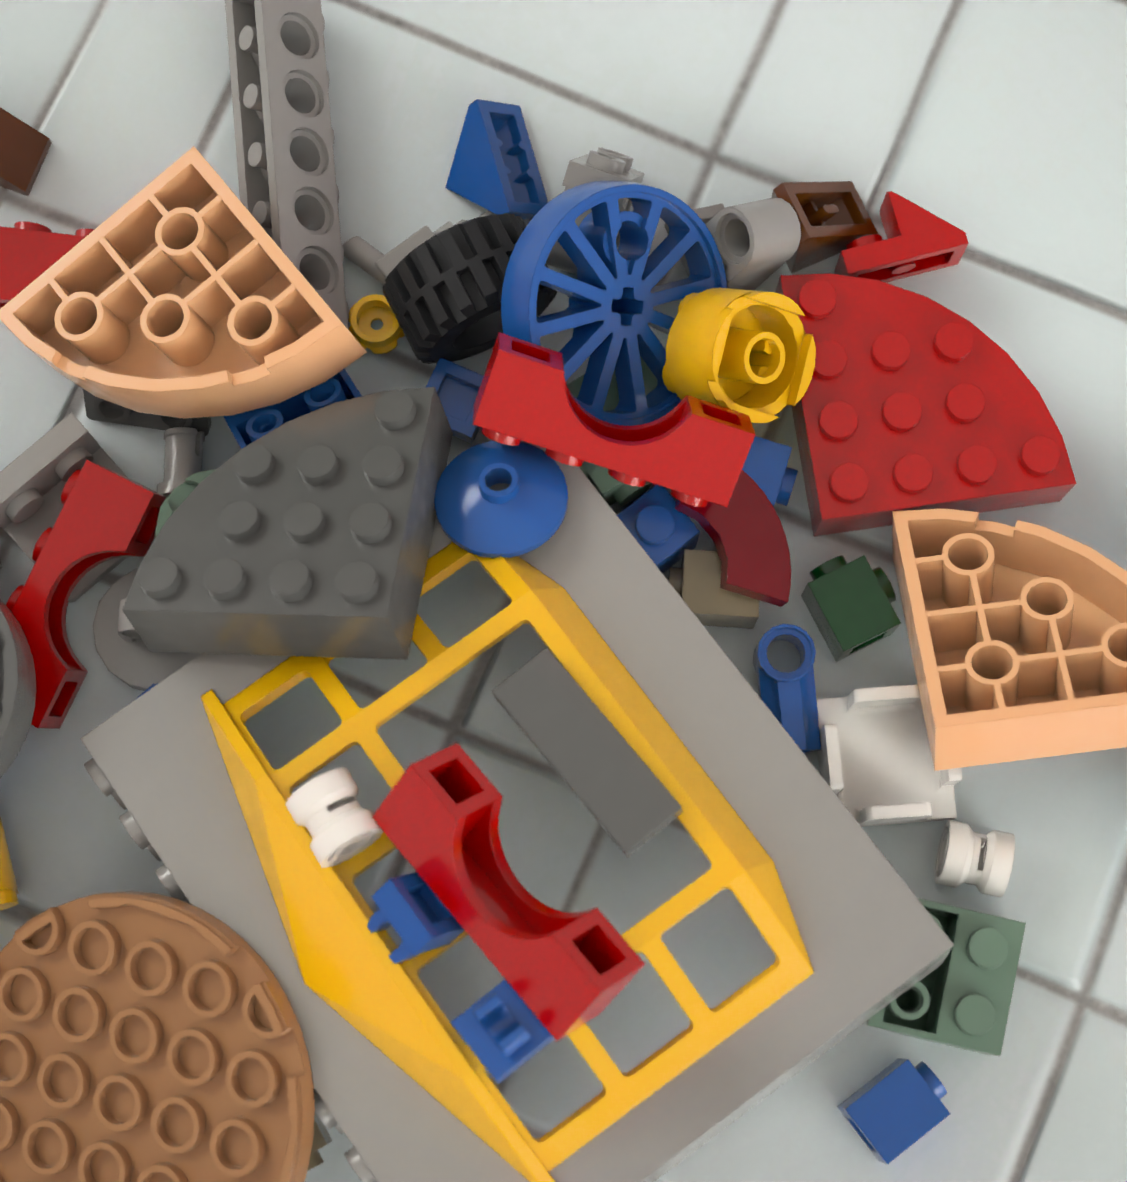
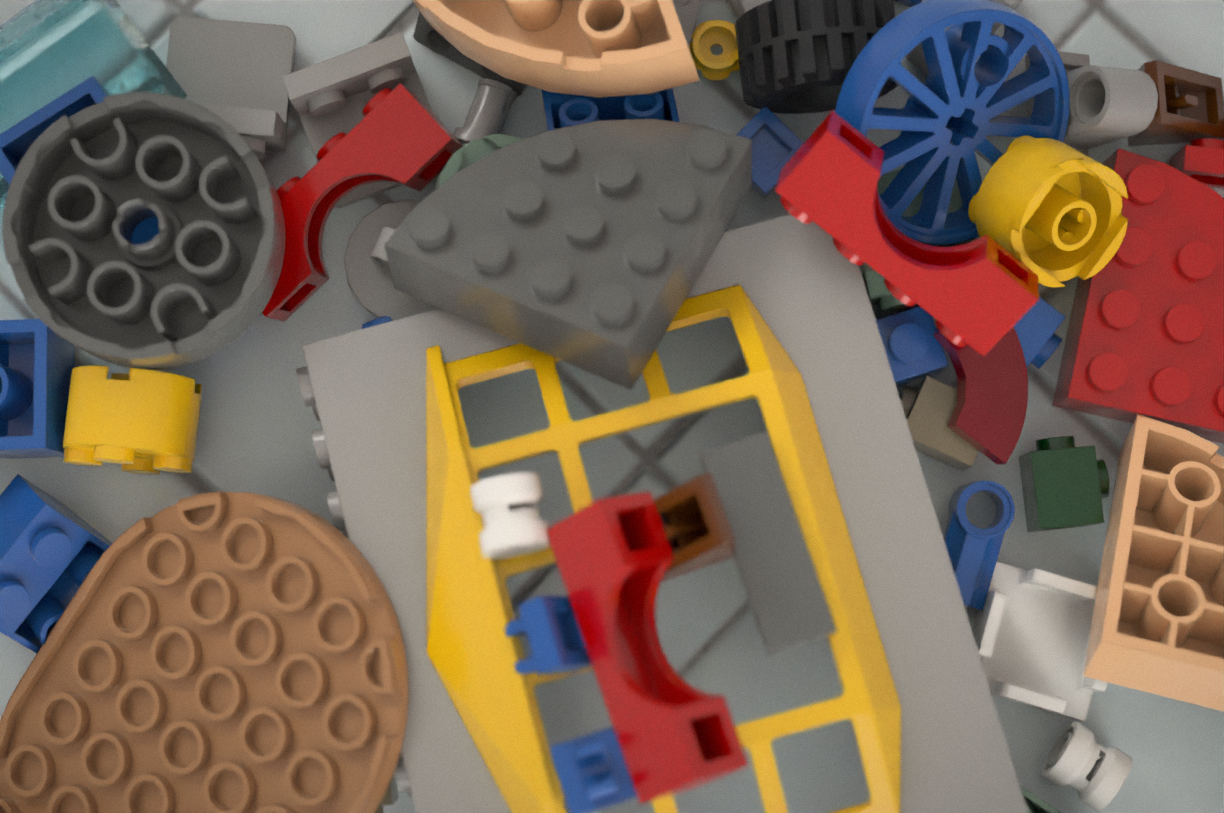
camera: 20 degrees right, 5 degrees up
blue dish [434,441,568,558] -> none
none -> reddish brown slope [654,473,735,583]

